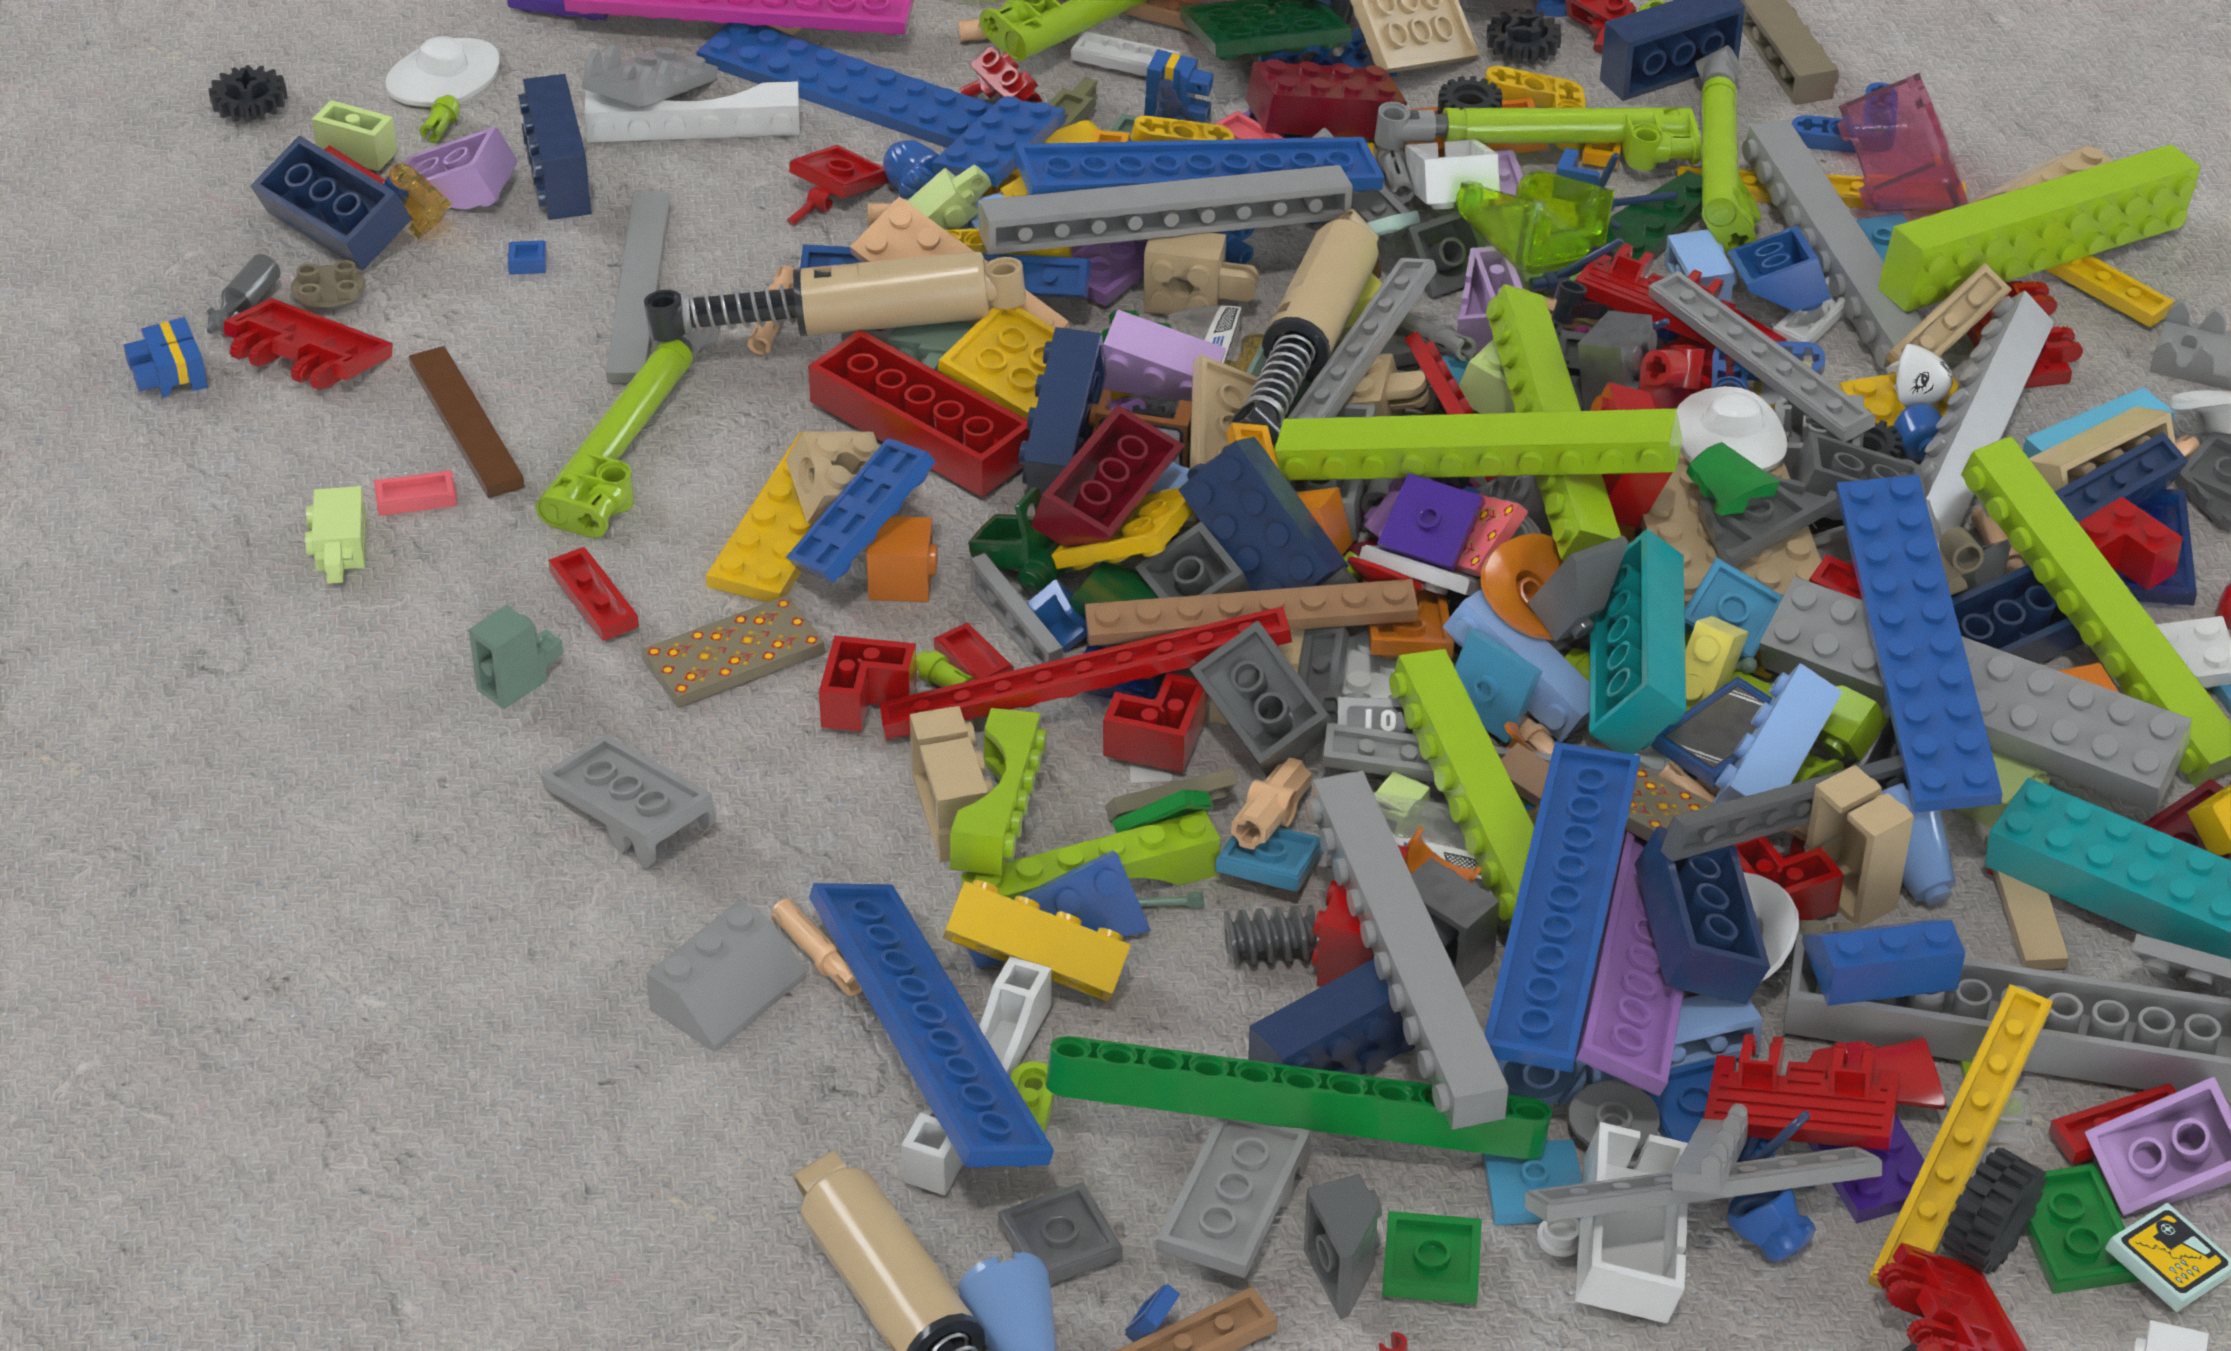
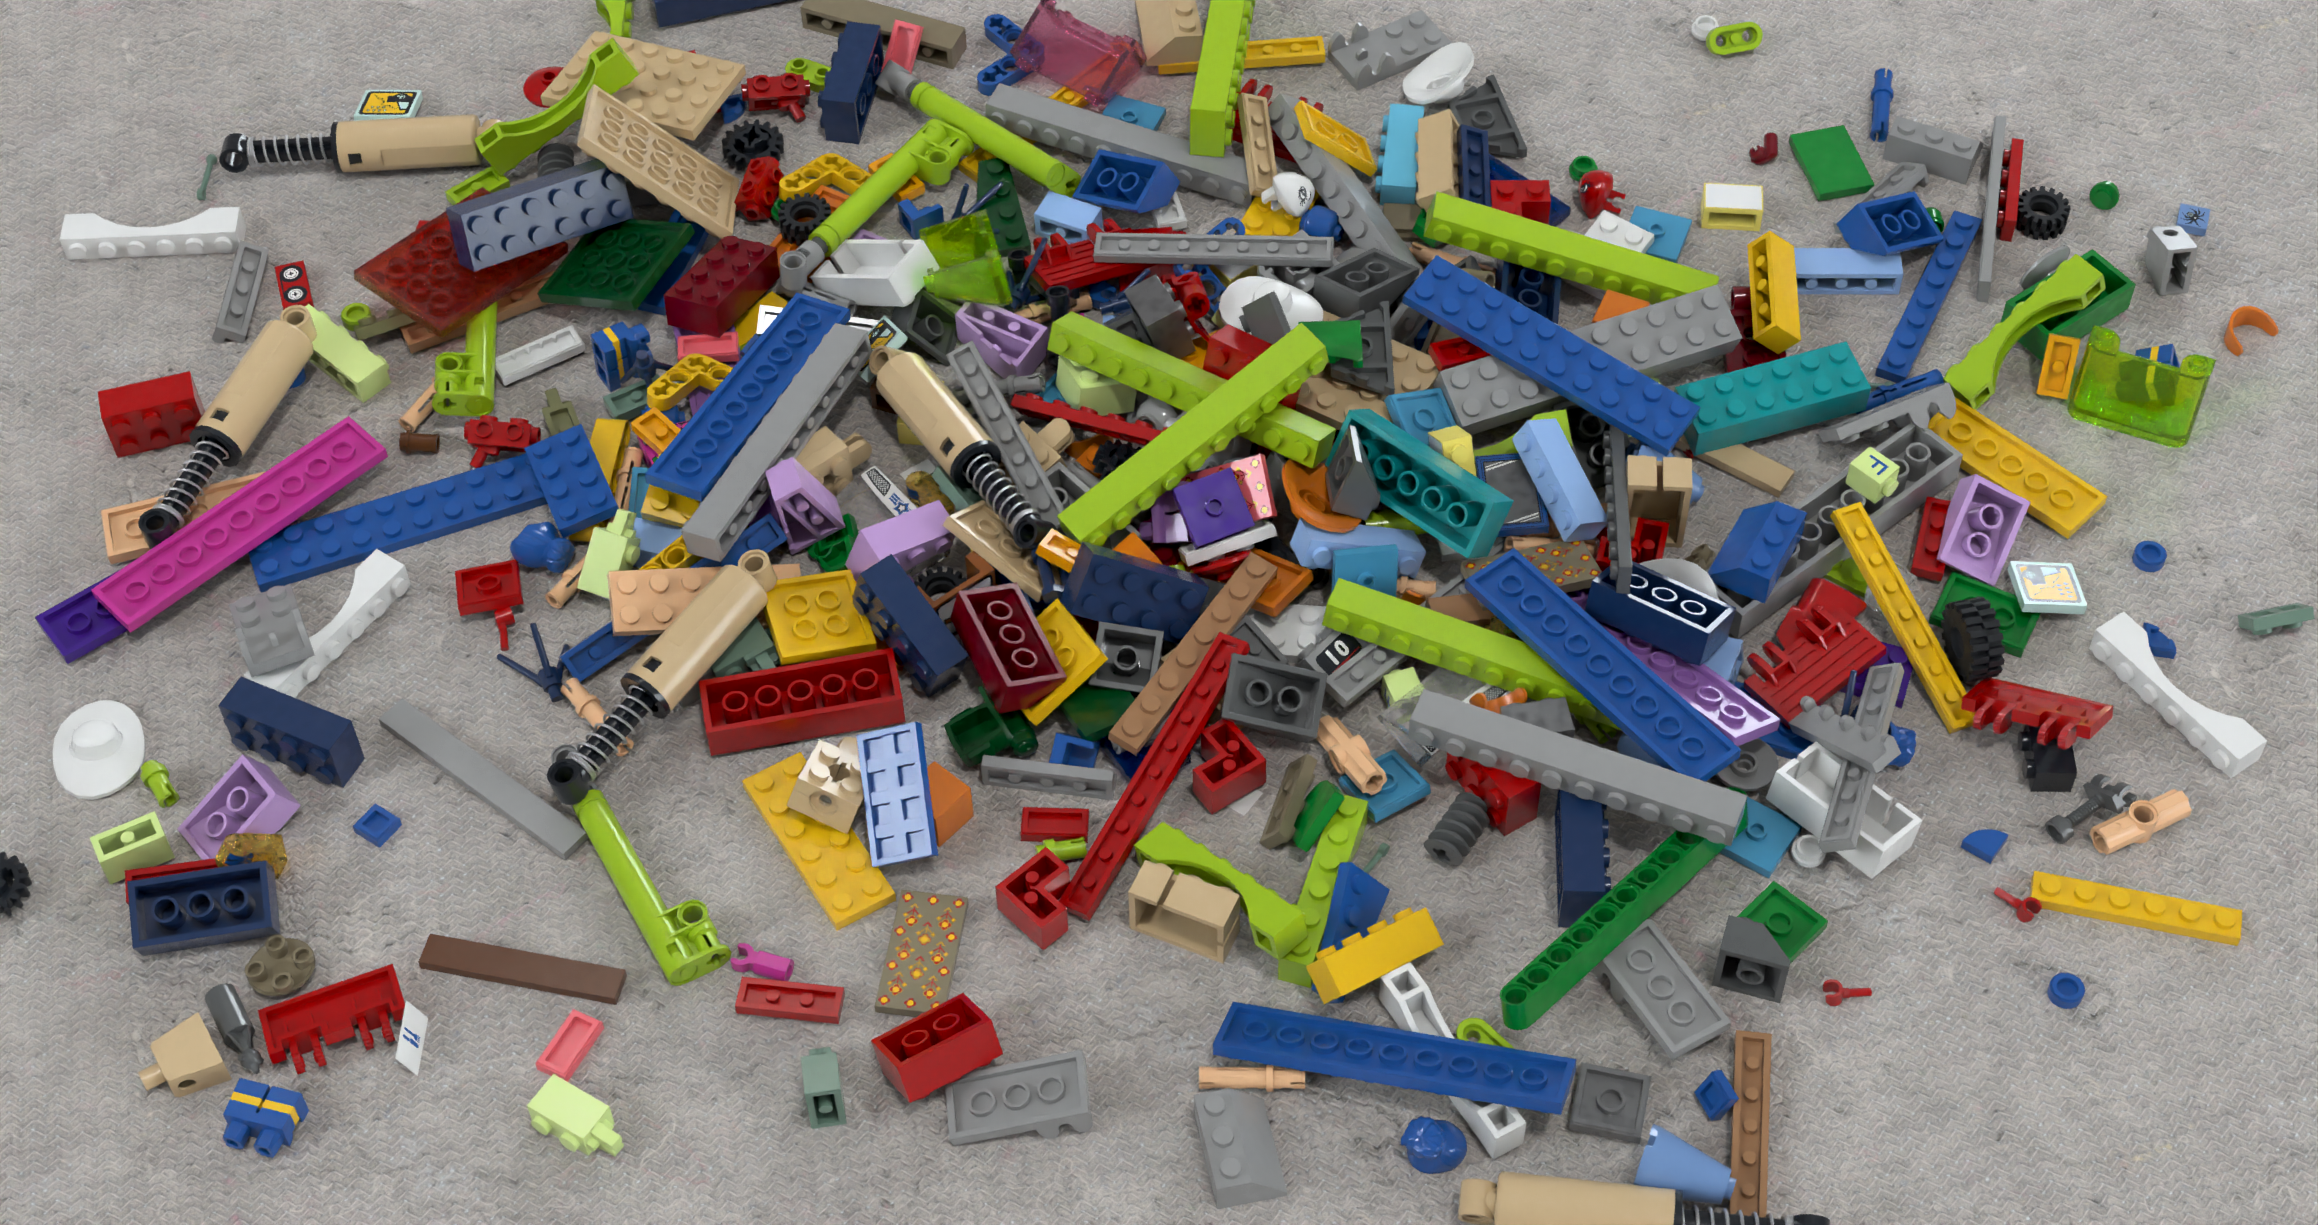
camera: 50 degrees left, 10 degrees up
none -> tan torso [138,1013,232,1097]
none -> white sticker [395,1000,428,1076]
none -> reddish brown pin [399,430,440,454]
none -> dark blue plant [497,623,570,702]
none -> dark pink bar [730,943,794,981]
none -> red brick [734,156,784,221]
none -> lavender wedge [765,457,845,555]
none -> red brick [871,993,1003,1103]
none -> coral tile [881,19,924,74]
none -> dark grey slope [1239,291,1291,344]
none -> yellow tile [1294,101,1377,177]
none -> blue hair [1400,1116,1467,1174]
none -> yellowish green brick [1845,446,1900,504]

